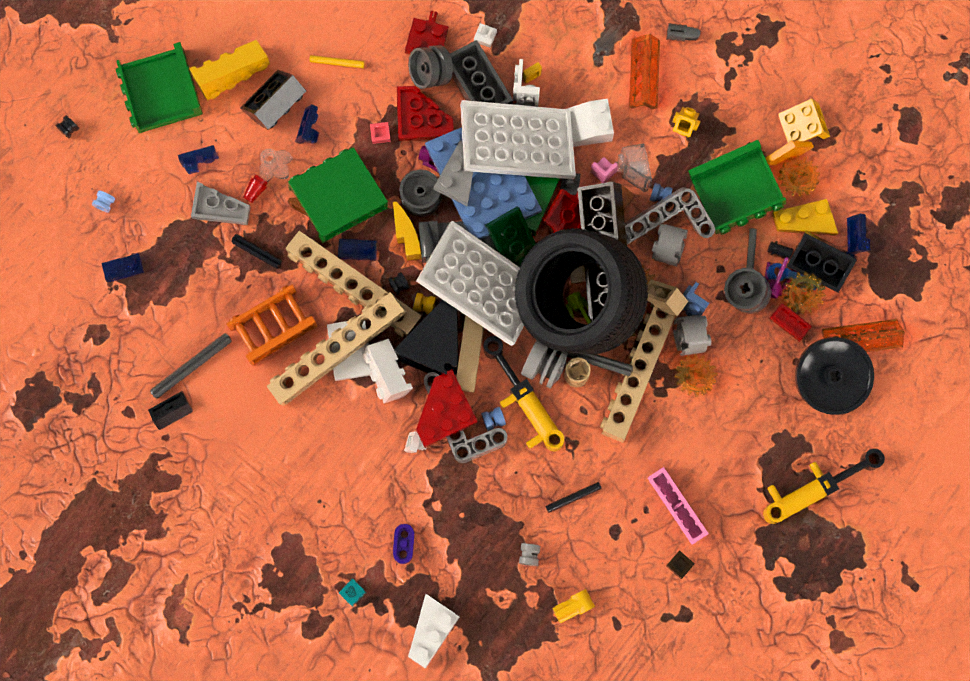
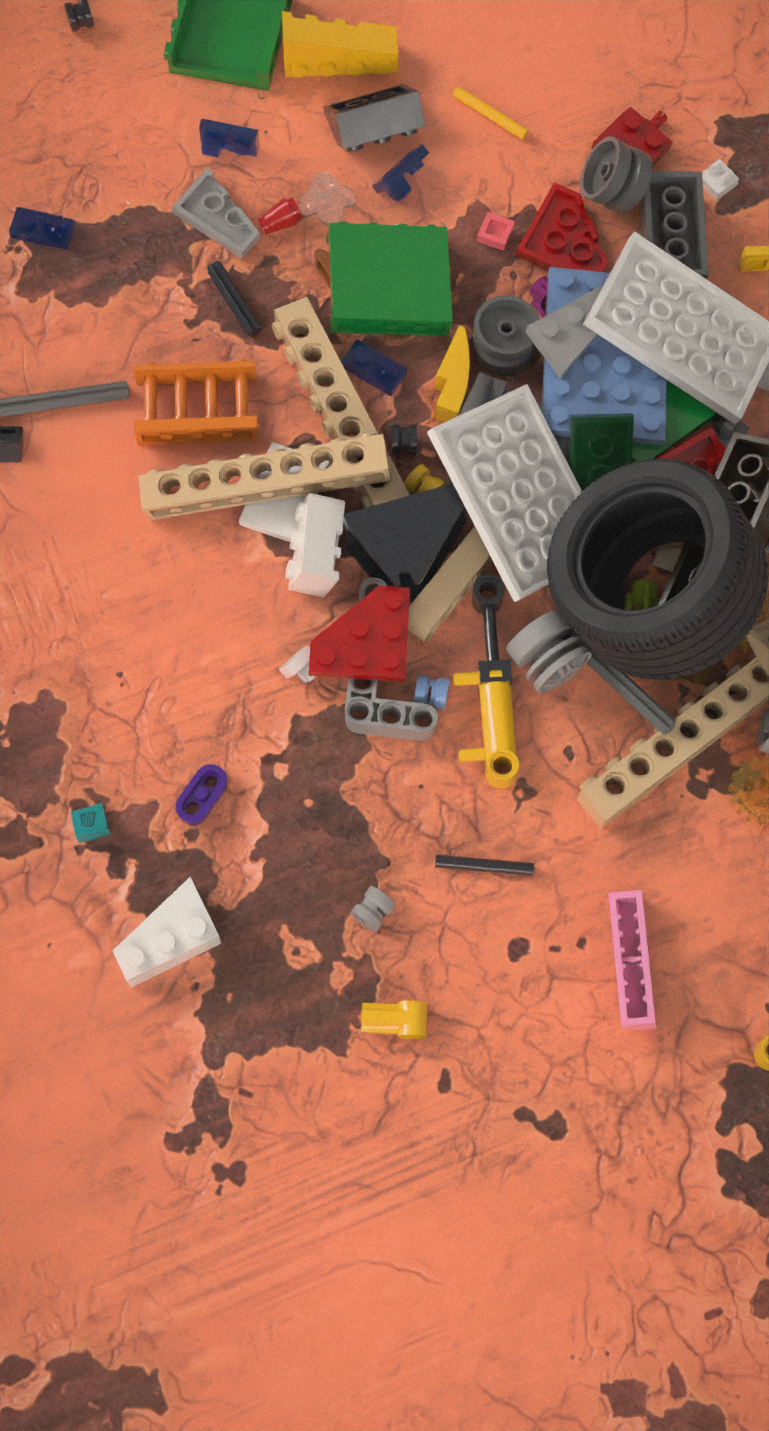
camera: 25 degrees right, 5 degrees down
light blue wheel [92,191,115,213] -> none
white bracket [513,59,540,107] -> none
tan wheel [564,357,591,388] -> none
dark brown tile [666,550,695,579] -> none

